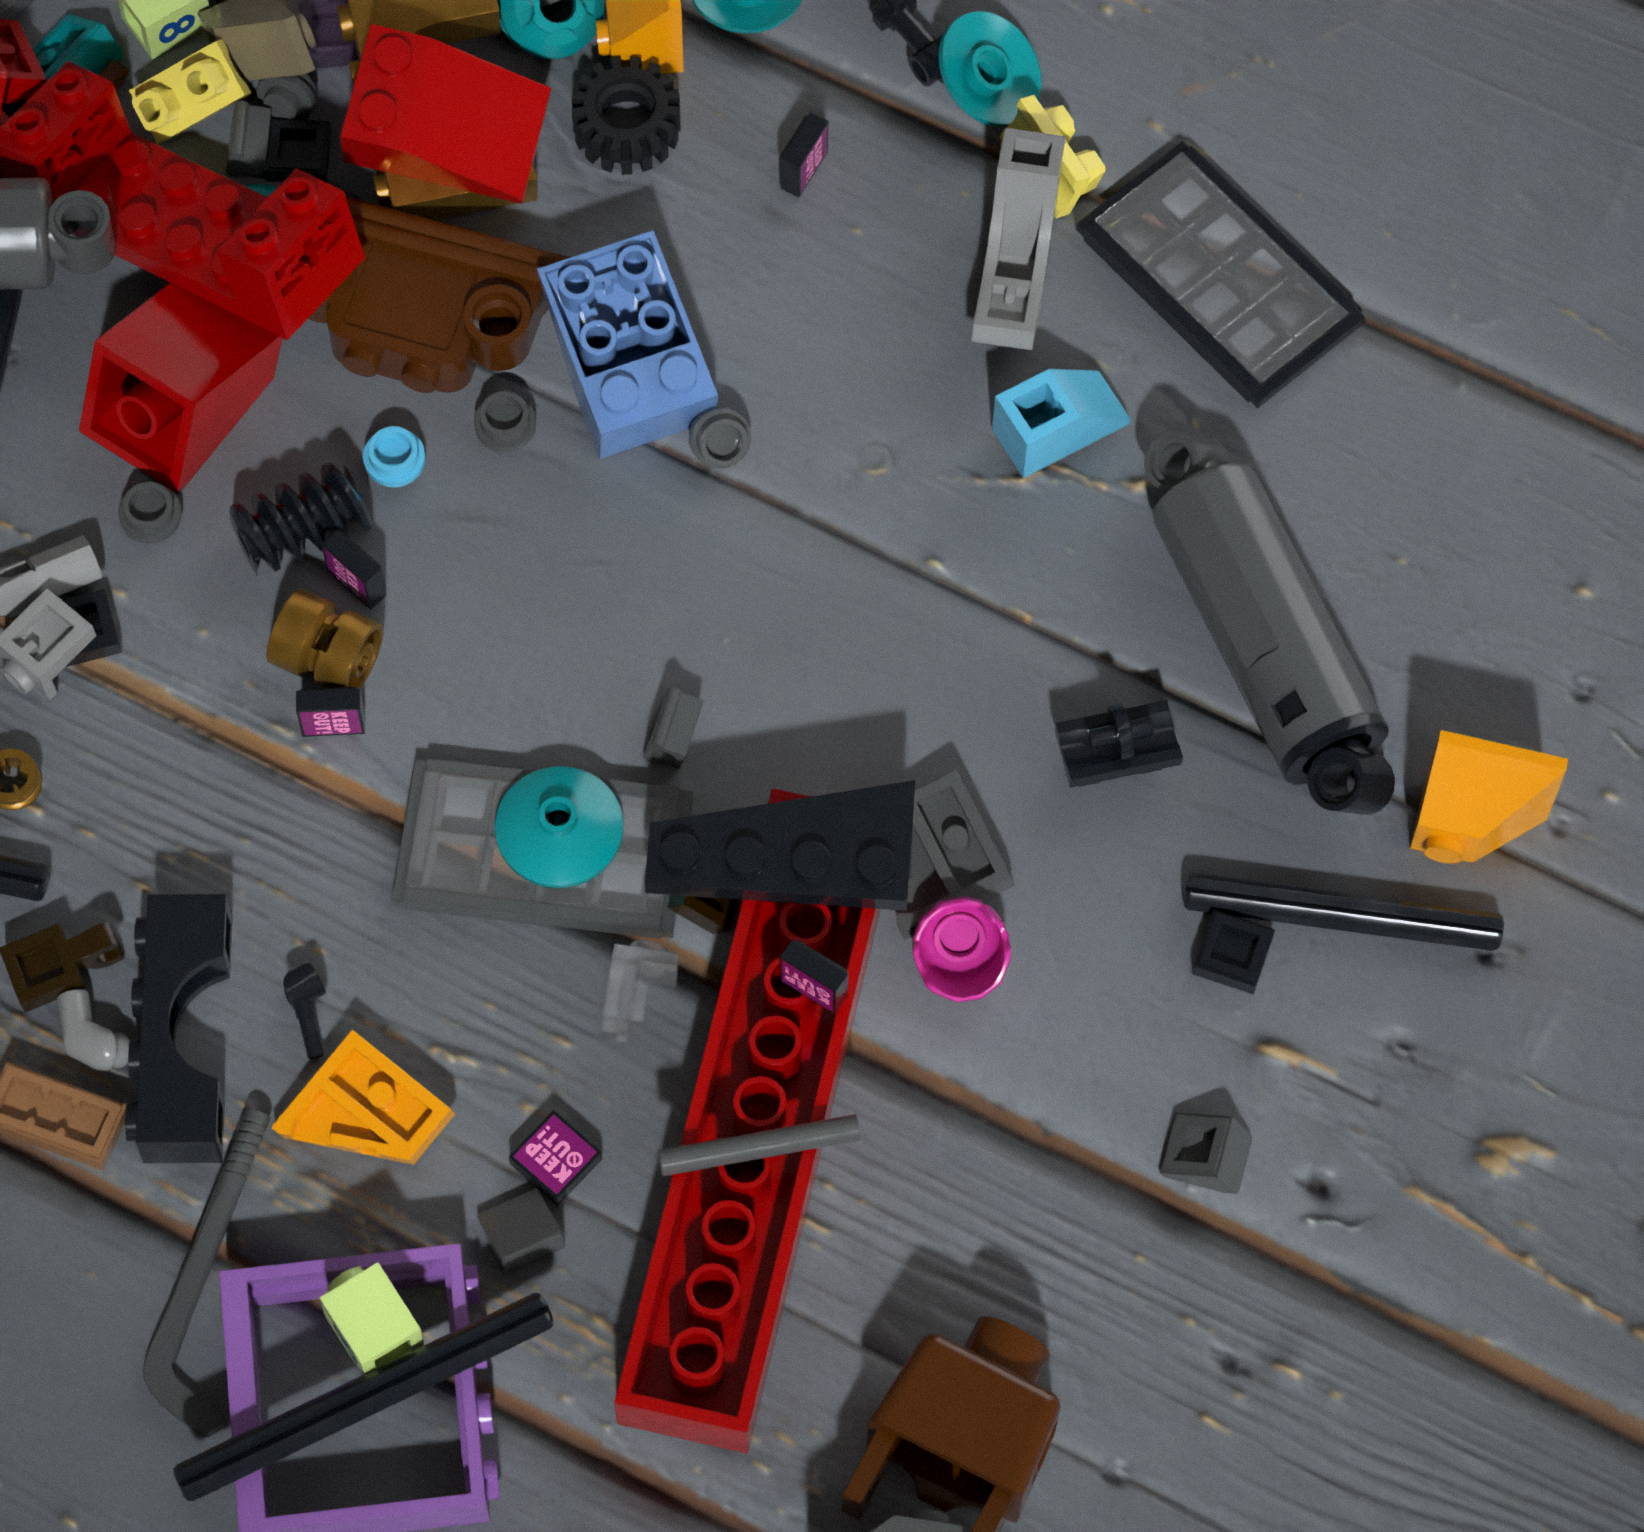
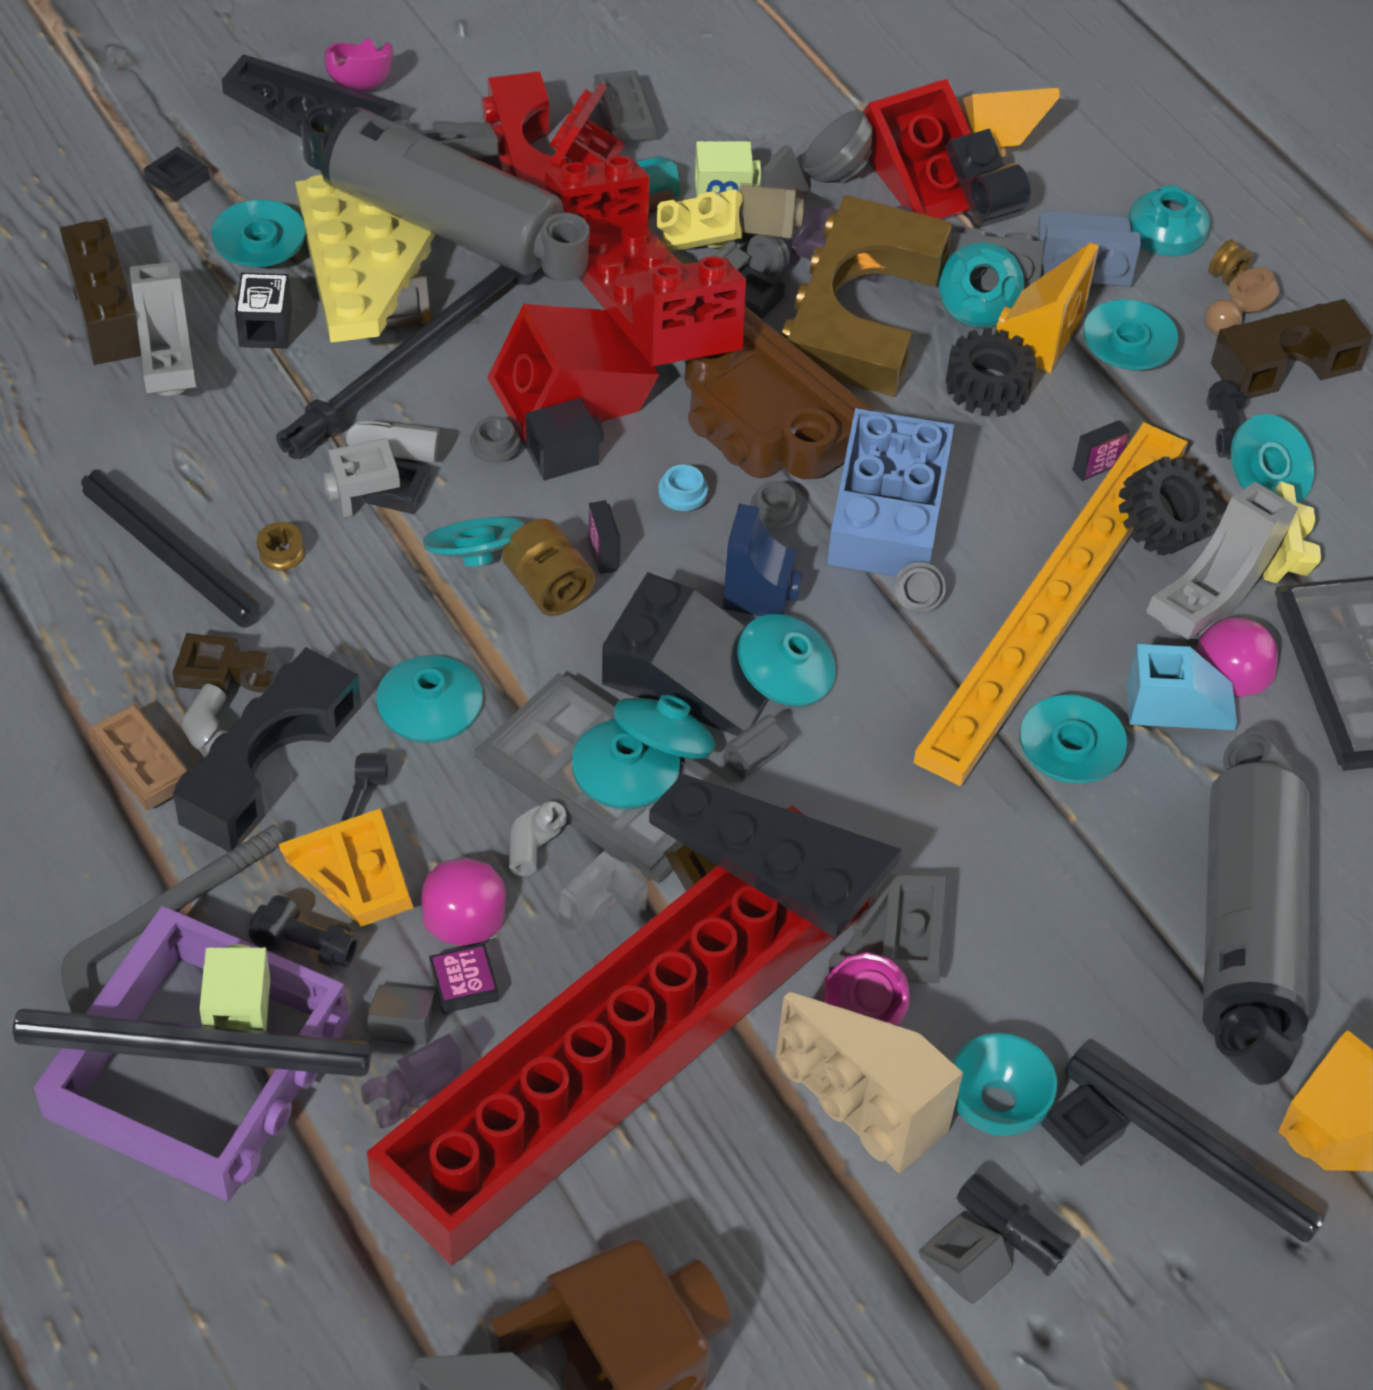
camera: 30 degrees right, 15 degrees down
black piece [230,462,372,575] -> none
tile [296,687,365,737] -> none
red slope [340,24,551,204] -> none
dark grey bar [658,1114,861,1176] -> none
black tile [780,939,849,1014] -> none
black hips [1055,700,1183,788] -> none
none -> black bar [249,895,359,967]
none -> clear purple plate [360,1034,462,1128]
none -> teal dish [376,655,483,742]
none -> dark pink hair [421,857,506,946]
none -> teal dish [423,517,524,566]
none -> light grey arm [509,801,567,876]
none -> black brick [525,397,604,481]
none -> black slope [602,572,768,736]
none -> teal dish [613,695,716,759]
none -> dark blue arch [723,504,803,616]
none -> teal dish [737,614,836,707]
none -> tan slope [776,992,963,1174]
none -> light orange plate [913,422,1188,787]
none -> teal piece [952,1033,1057,1136]
none -> black axle [956,1174,1072,1277]
none -> teal dish [1019,695,1127,784]
none -> black tyre [1119,456,1215,555]
none -> dark pink hair [1196,617,1278,697]

